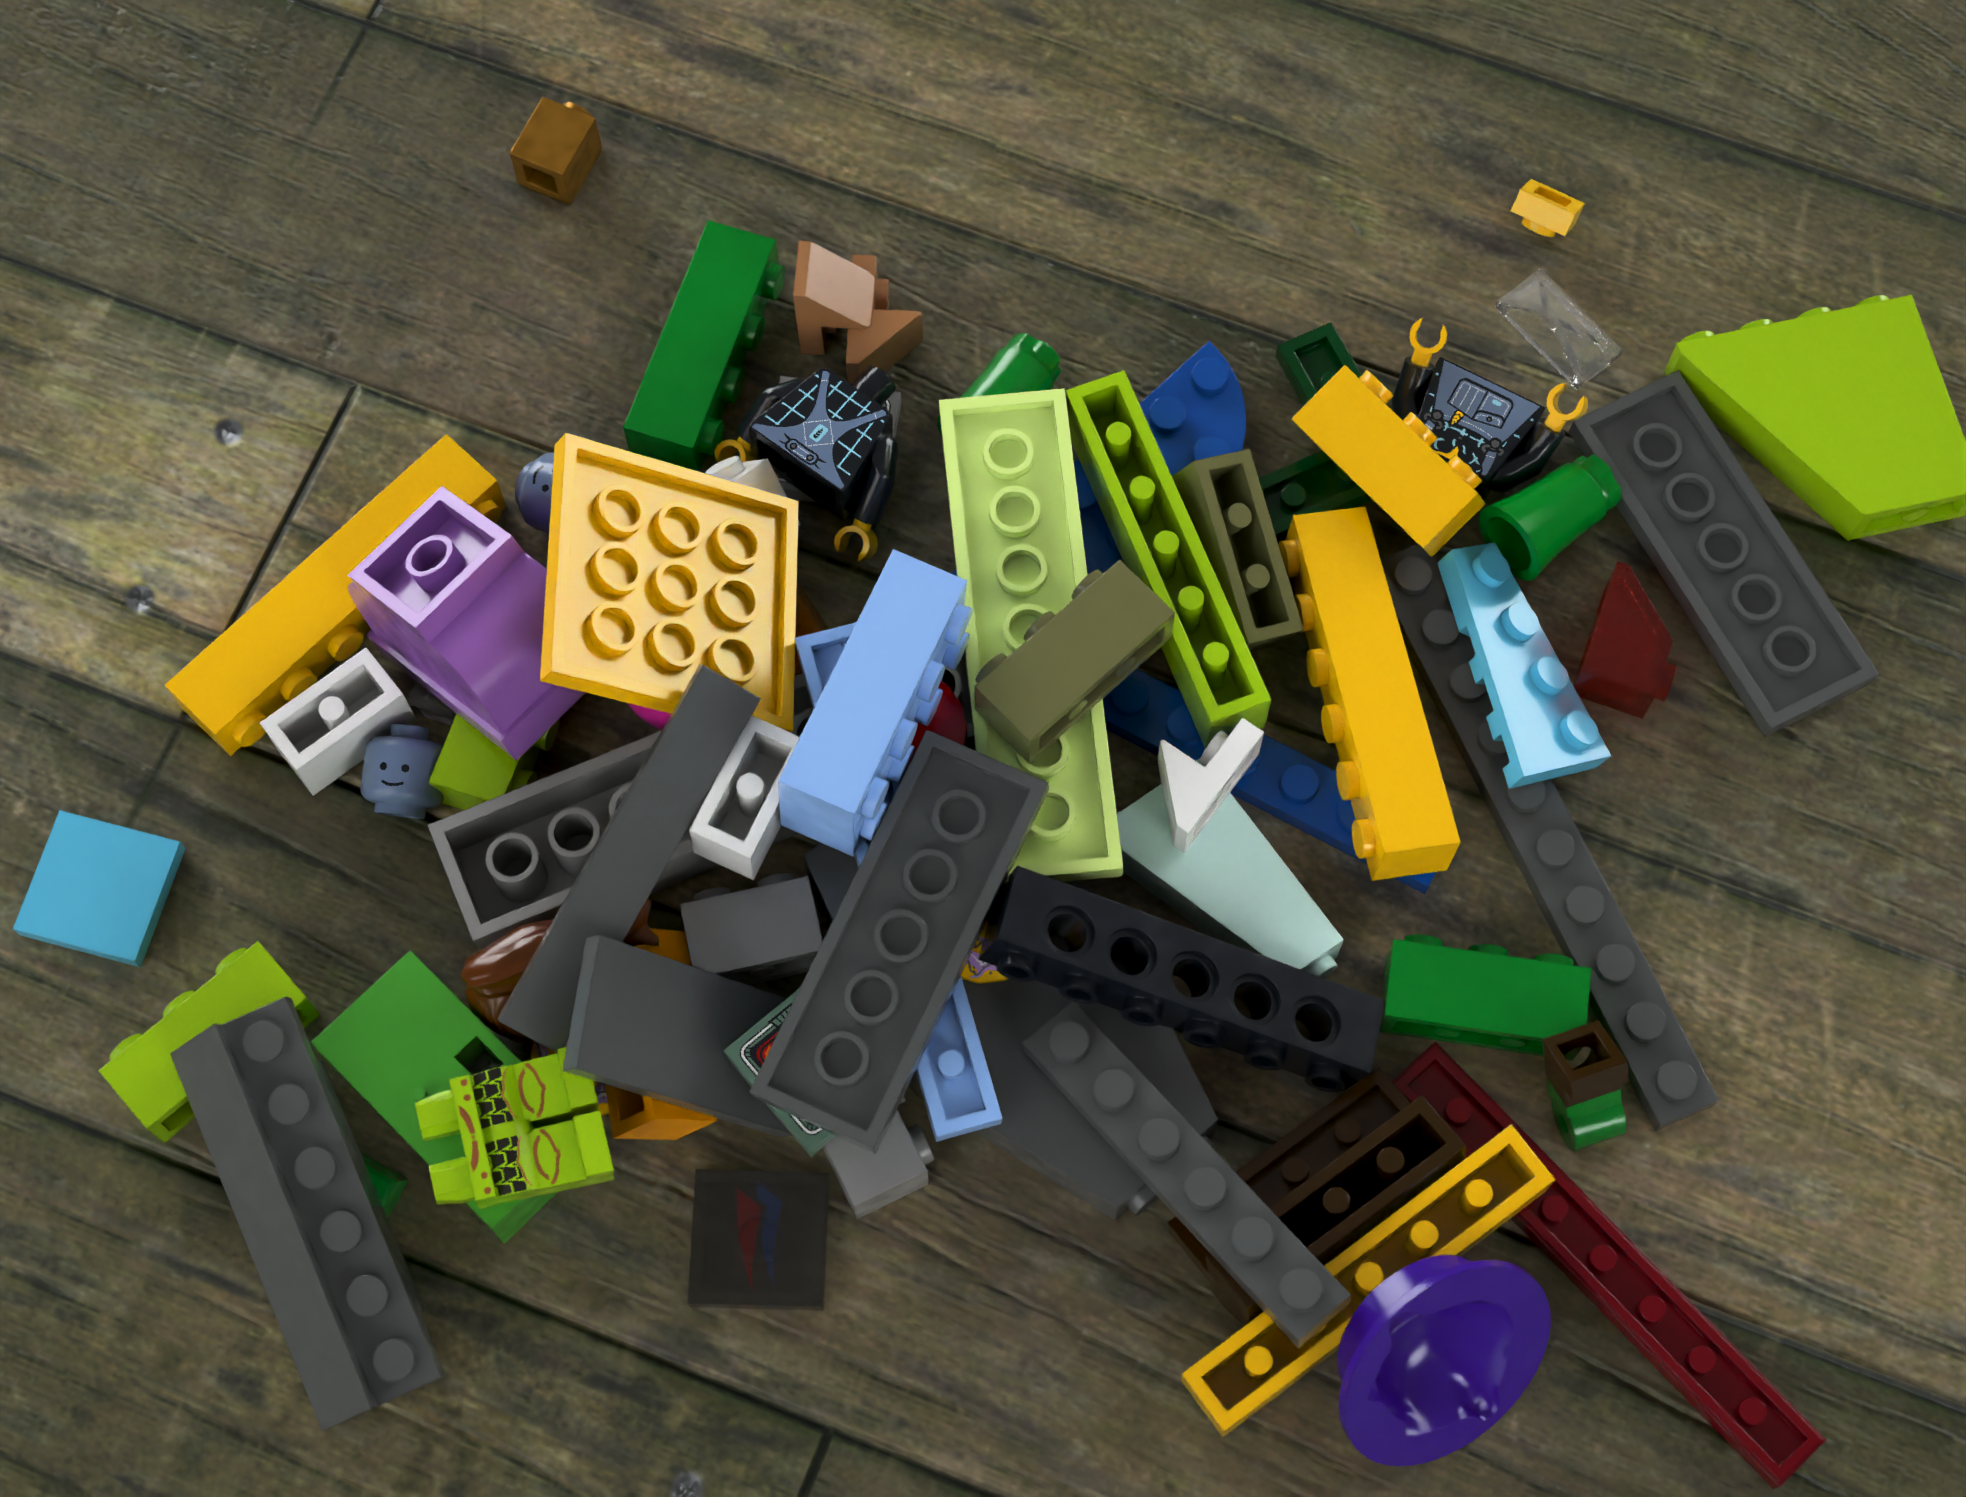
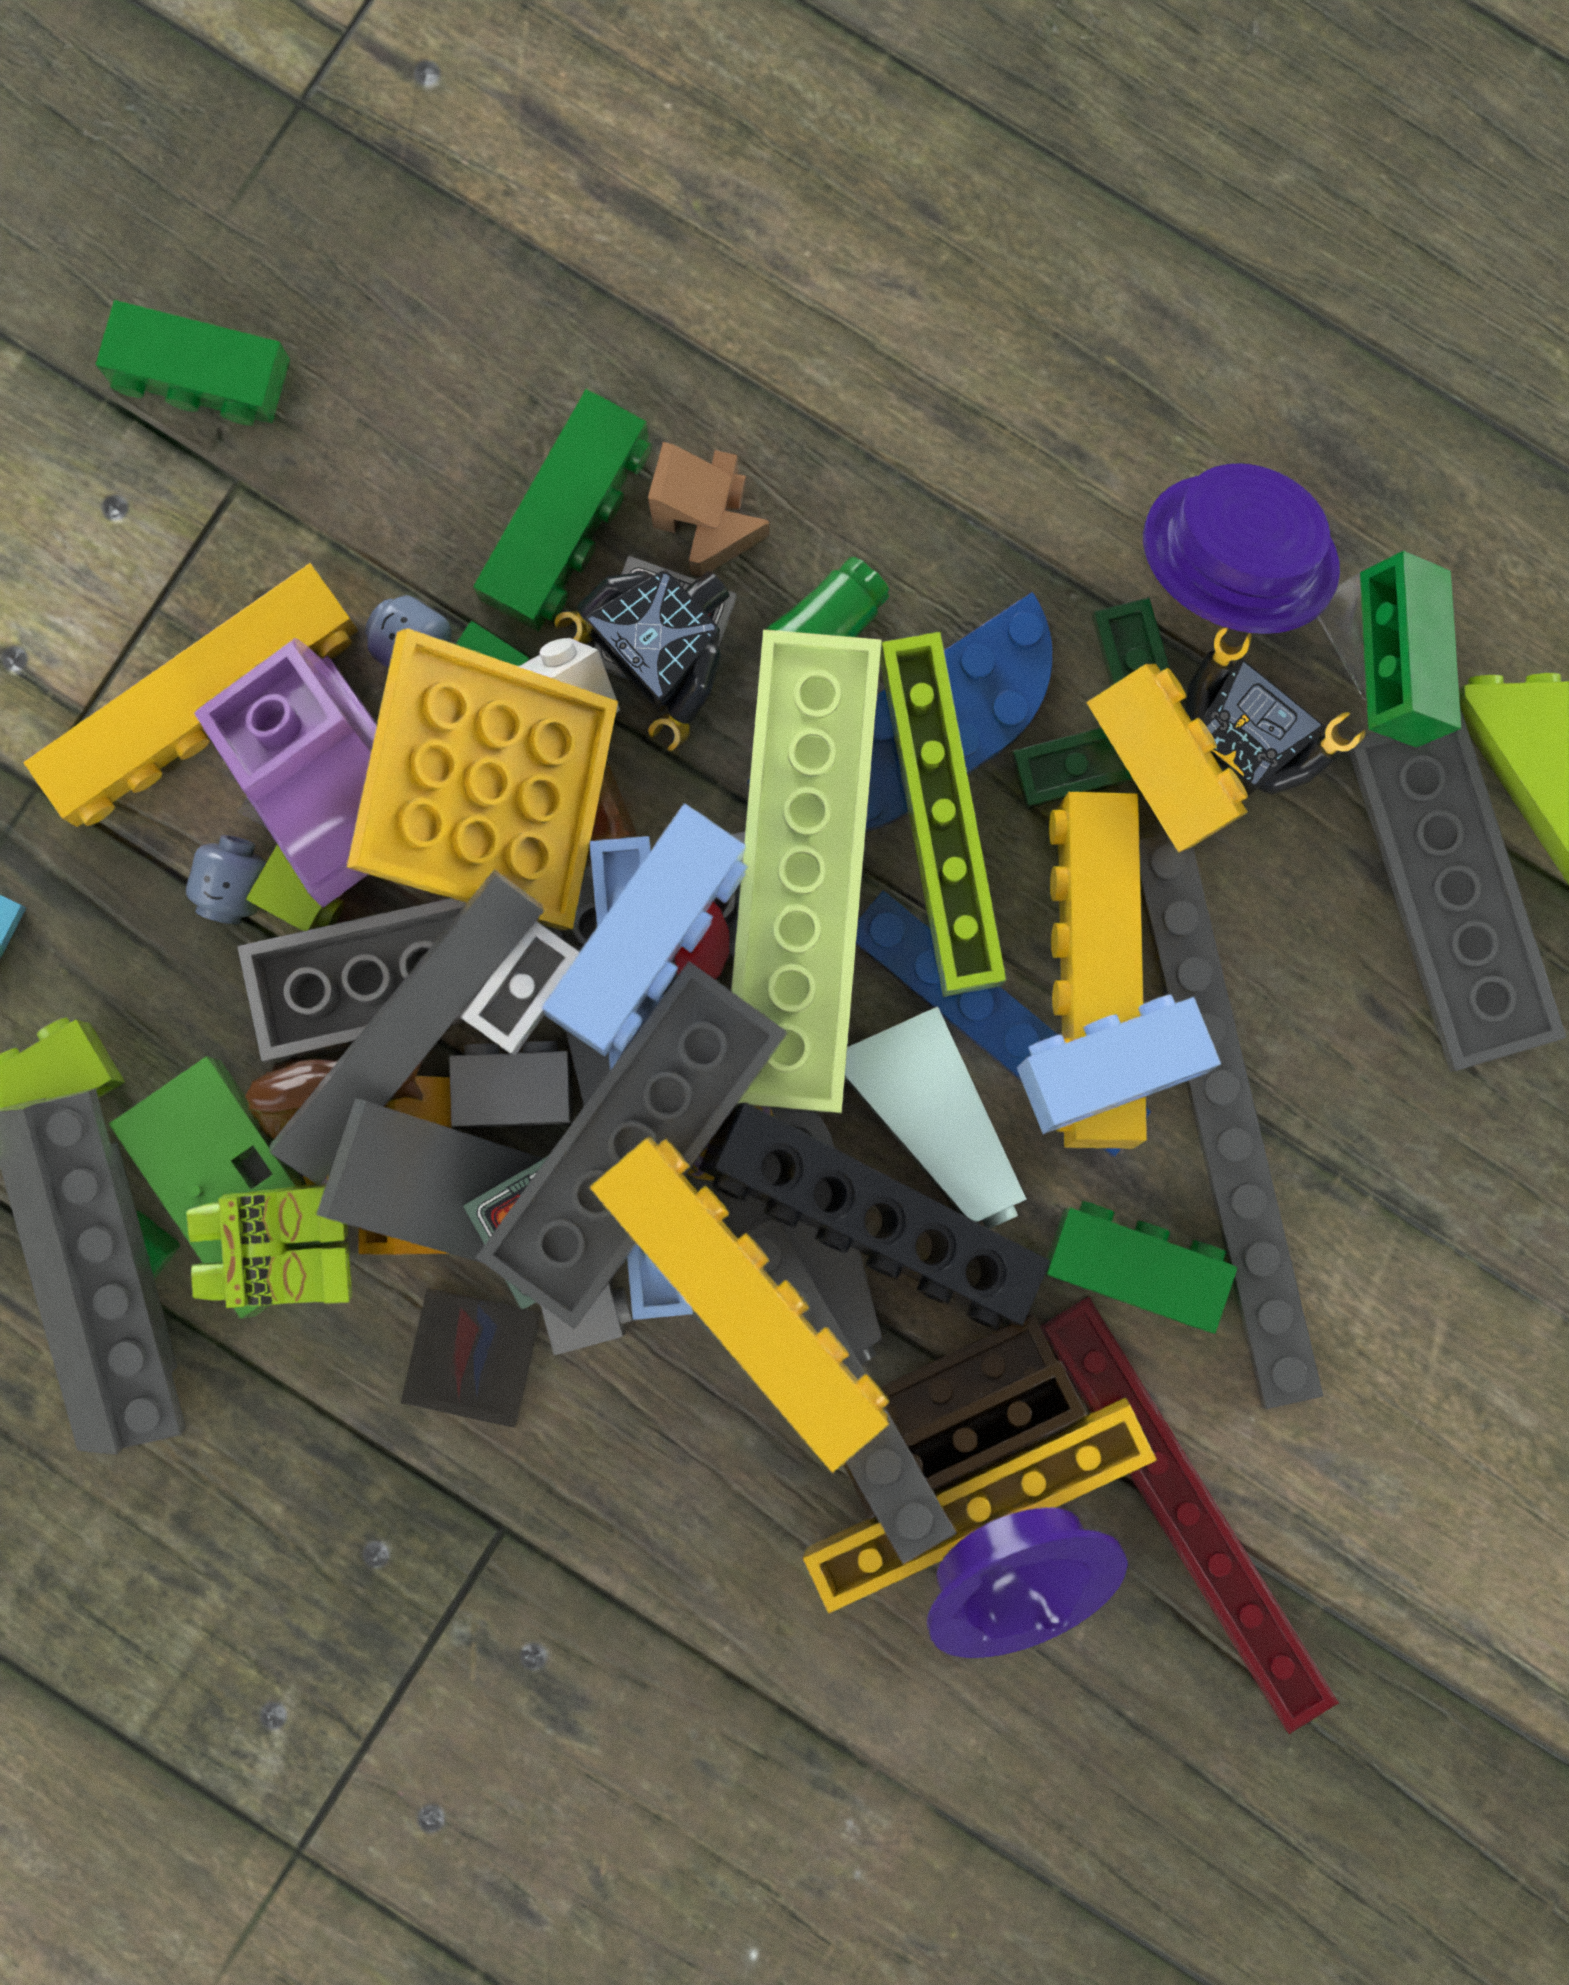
camera: 10 degrees right, 15 degrees up
white brick [260,647,417,796] -> none
pearl gold brick [509,97,603,205] -> none
olive brick [975,559,1175,764] -> none
white slope [1157,717,1264,853] -> none
olive brick [1172,449,1304,652] -> none
medium azure wing [1437,542,1611,789] -> none
green plant [1479,454,1622,581] -> none
yellow plate [1511,179,1585,237] -> none
dark brown leg [1542,1020,1628,1152] -> none
clear red slope [1573,561,1677,719] -> none
none -> green brick [95,300,290,426]
none -> yellow brick [589,1136,890,1473]
none -> light blue brick [1017,995,1221,1134]
none -> dark purple piece [1143,463,1340,634]
none -> green brick [1360,550,1461,748]

